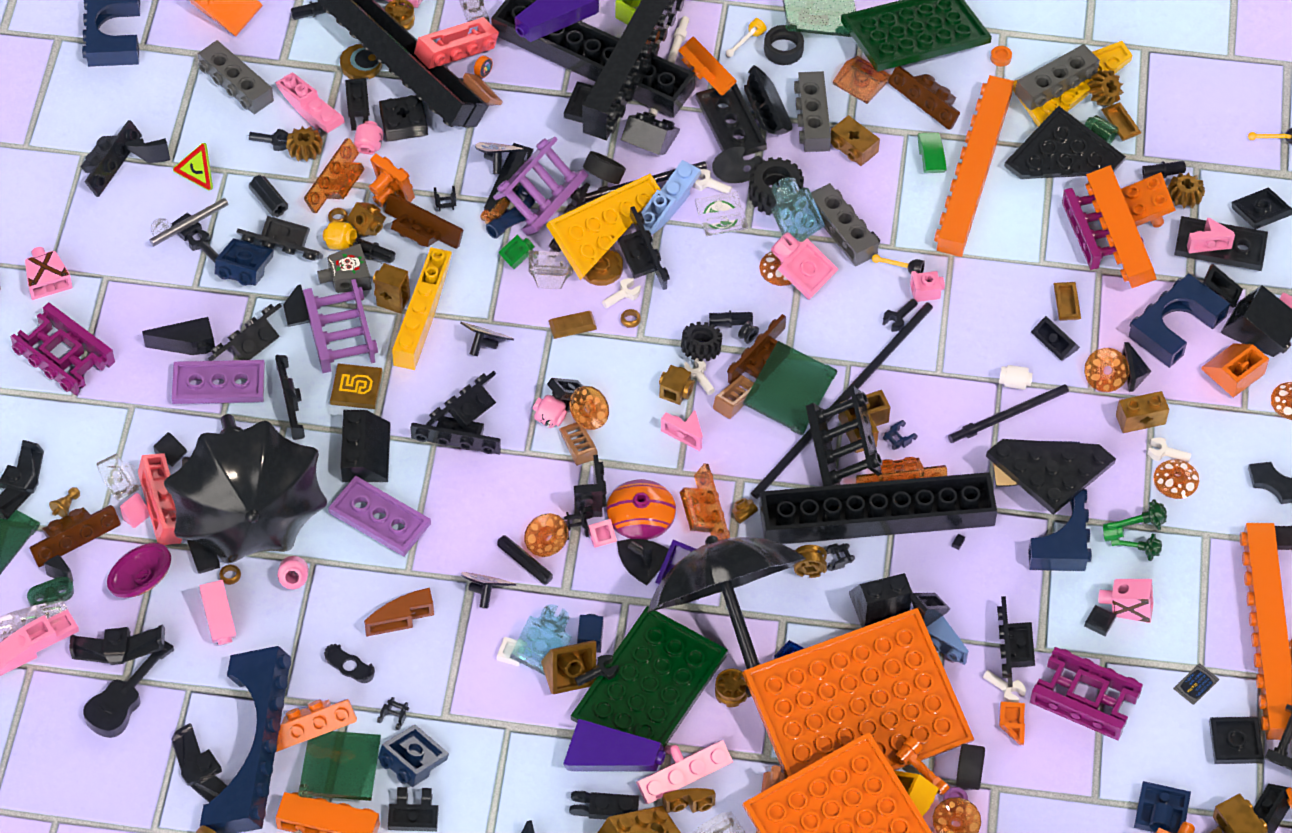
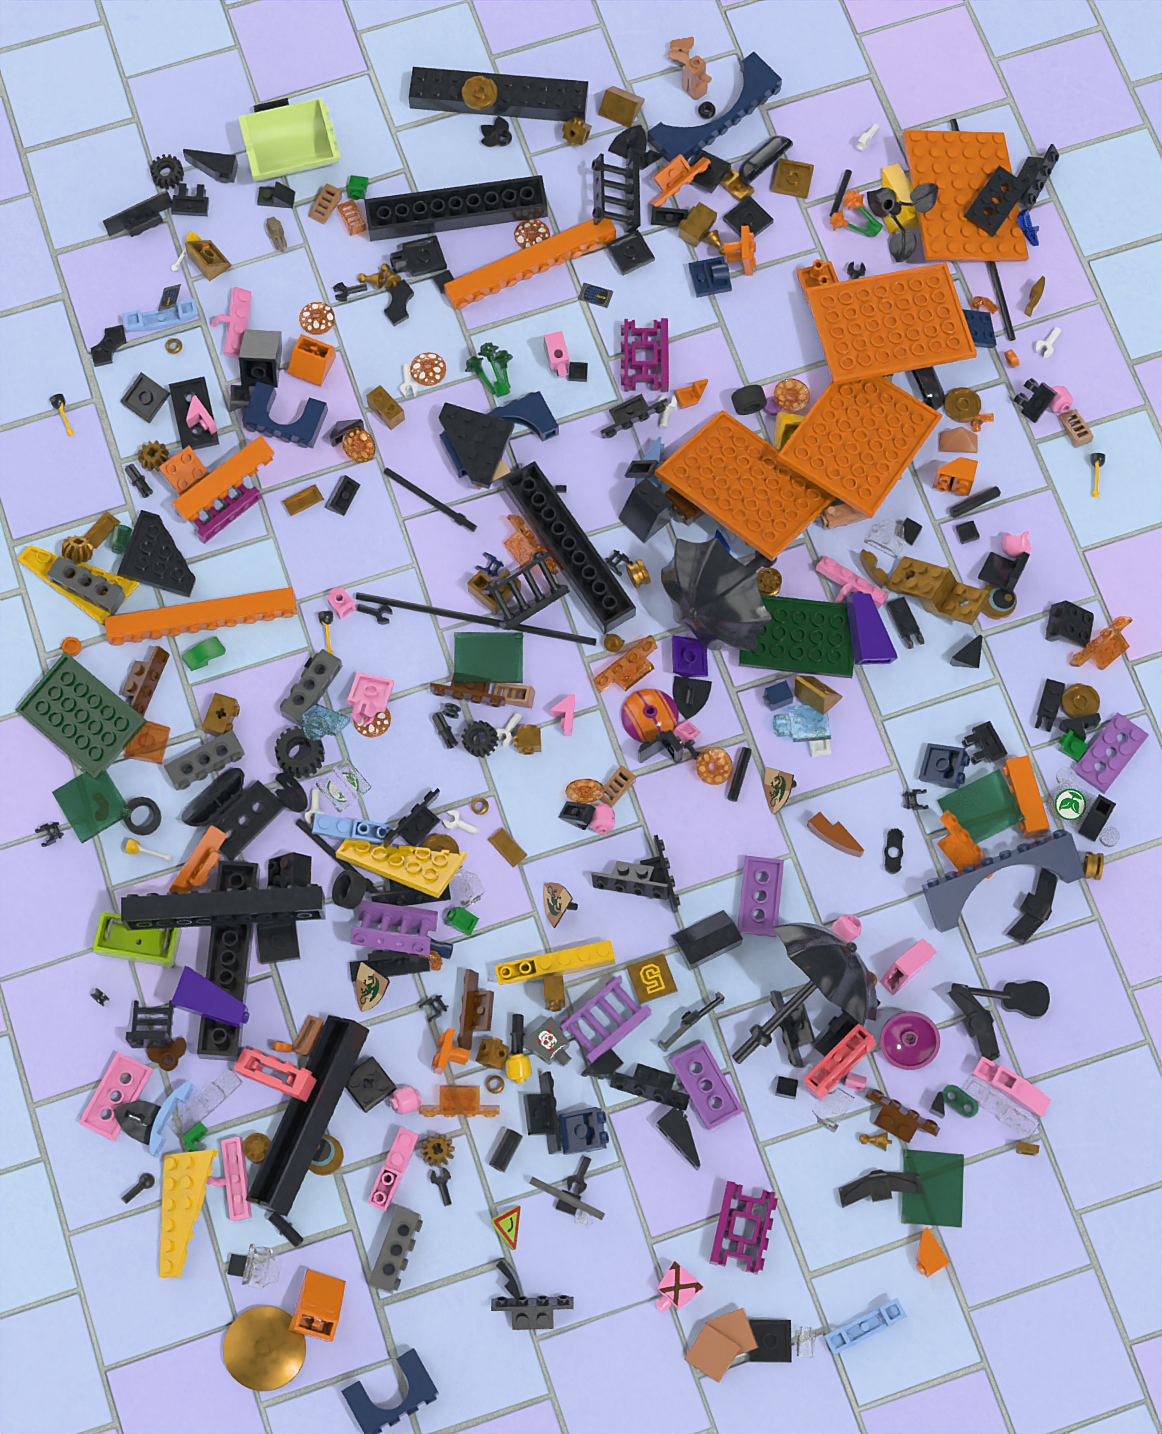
camera: 115 degrees left, 15 degrees up
black hinge [345,78,370,131] -> none
black bar [574,655,619,686] -> none
orange brick [895,736,950,795] -> none
white brick [999,365,1033,390] -> none

